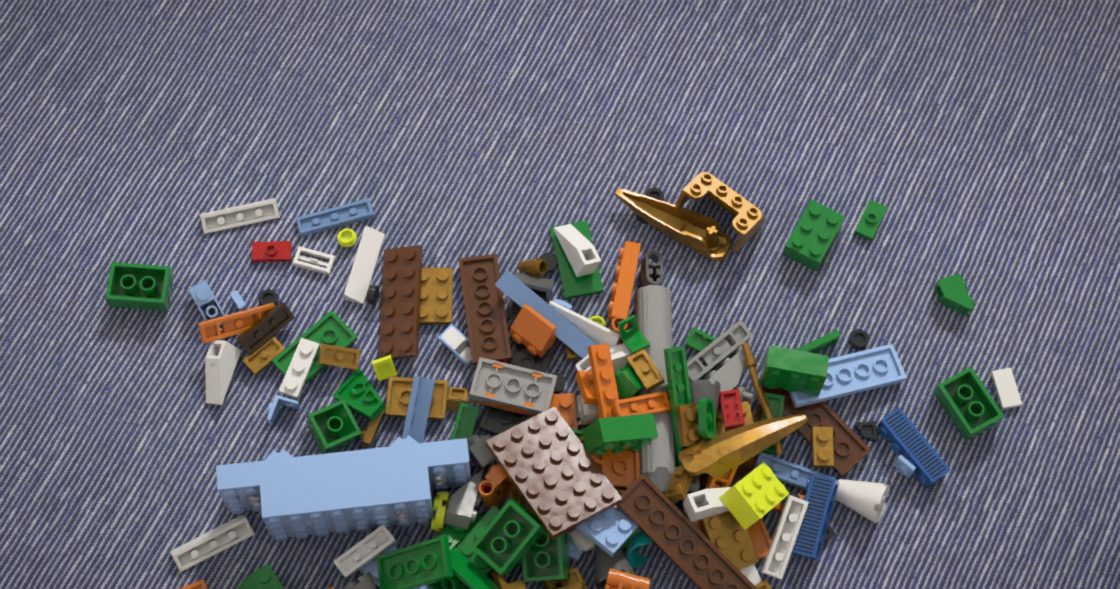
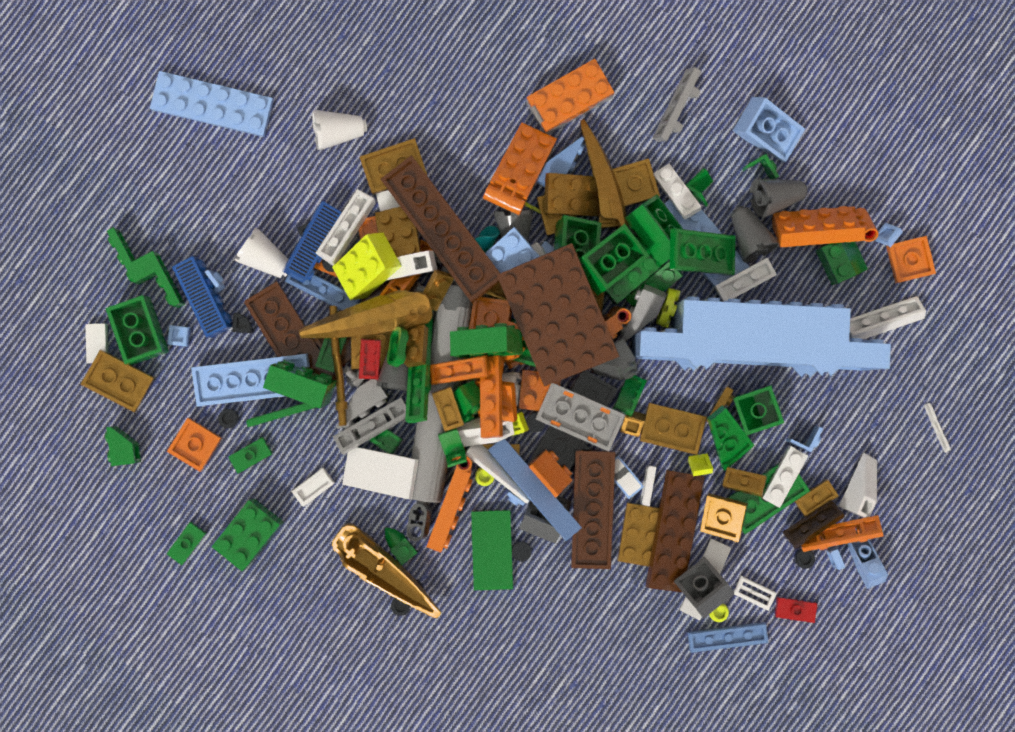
camera: 170 degrees left, 20 degrees up
green brick [105,262,174,311] -> none
white slope [200,198,280,234] -> none
black tile [367,285,379,305] -> none
medium blue fence [402,376,436,443] -> none
pearl gold cone [518,258,548,277] -> none
white slope [553,224,601,277] -> none
pearl gold windscreen [675,172,765,254] -> none
pearl gold plate [812,427,834,468] -> none
none -> pearl gold plate [80,350,155,413]
none -> green bracket [107,227,186,308]
none -> light blue tile [167,325,191,347]
none -> orange plate [167,418,222,472]
none -> green plate [228,437,273,474]
none -> white tile [291,467,335,507]
none -> white tile [342,447,419,499]
none -> green plate [385,527,418,565]
none -> neon yellow plate [510,412,529,437]
none -> white tile [640,465,656,506]
none -> dark grey slope [674,557,735,619]
none -> plate [700,493,748,542]
none -> white piece [924,403,951,453]

